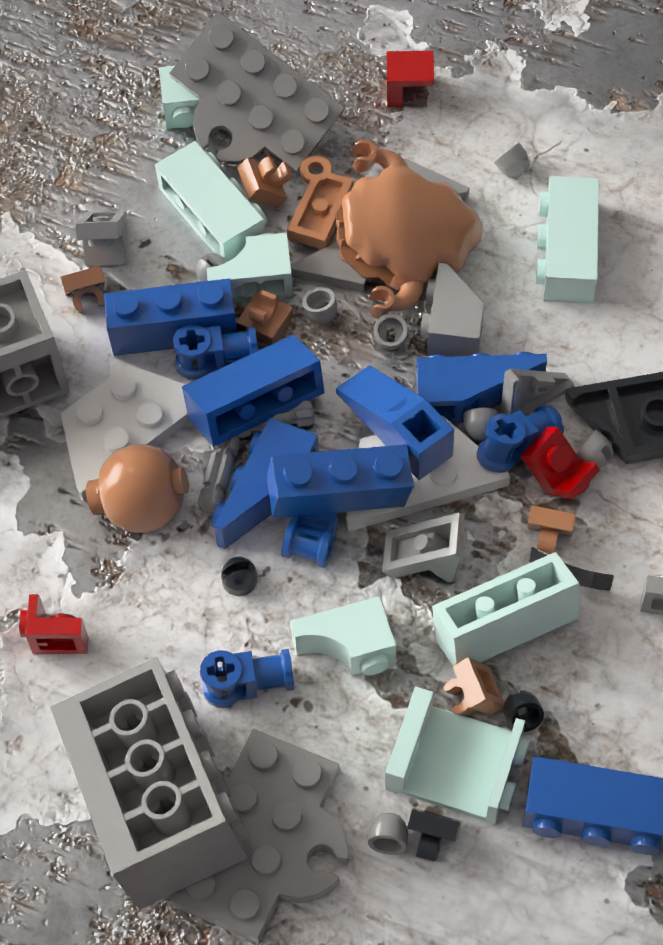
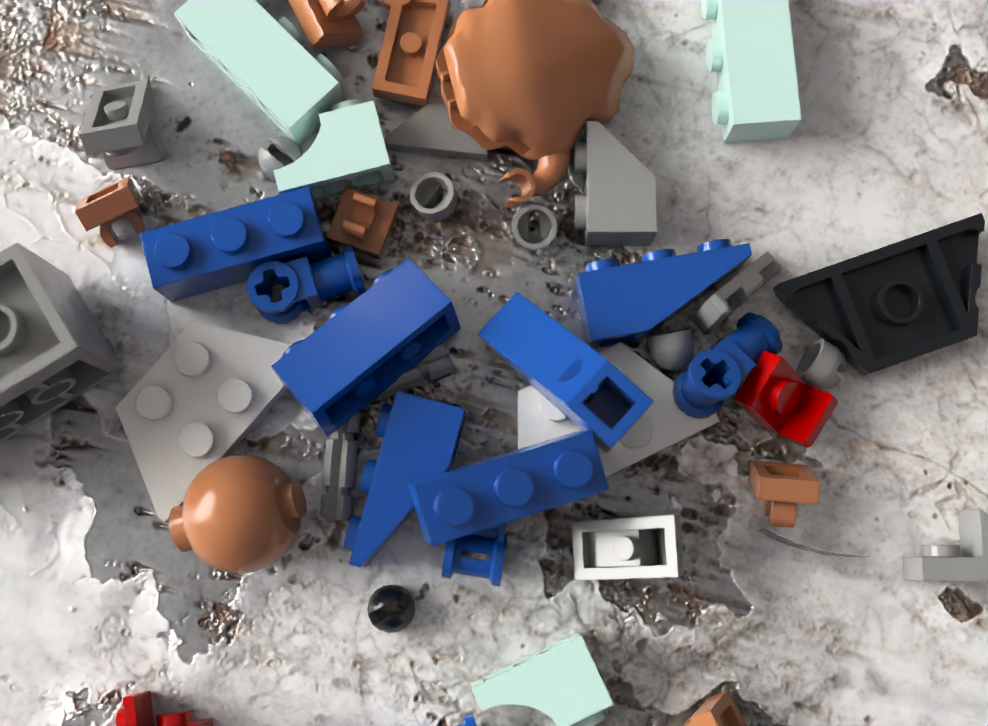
camera: 10 degrees left, 20 degrees up
light aqua brick [432,552,580,666] -> none

